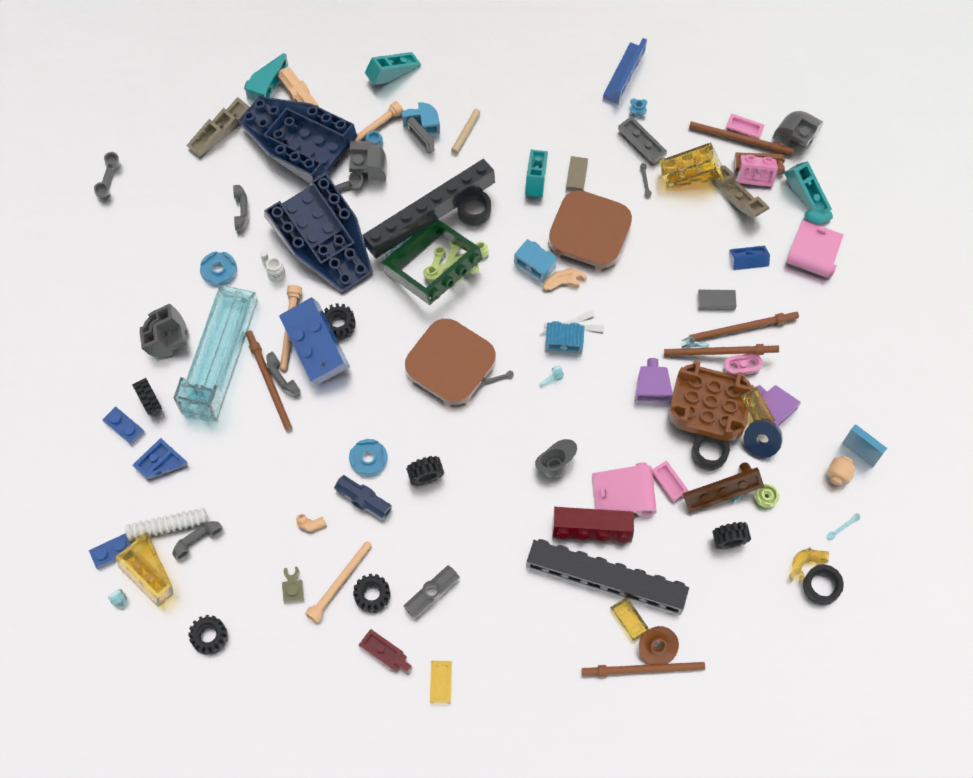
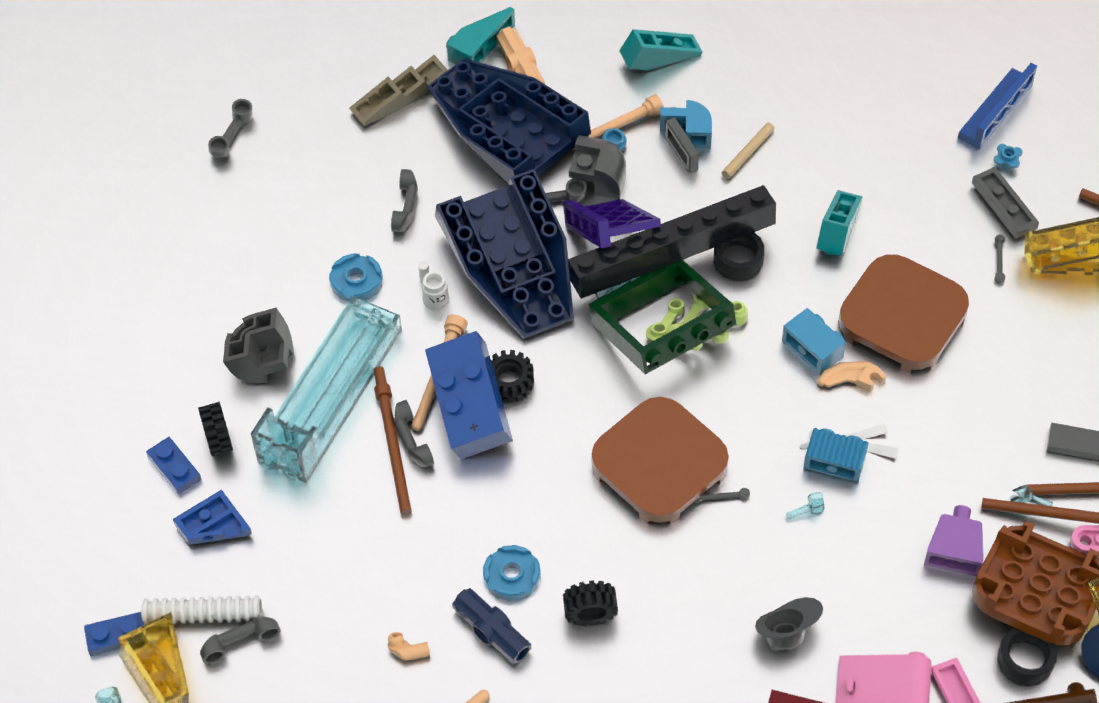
camera: 15 degrees right, 10 degrees down
dark tan tile [566,156,588,191] -> none
none -> dark purple fence [562,199,661,248]

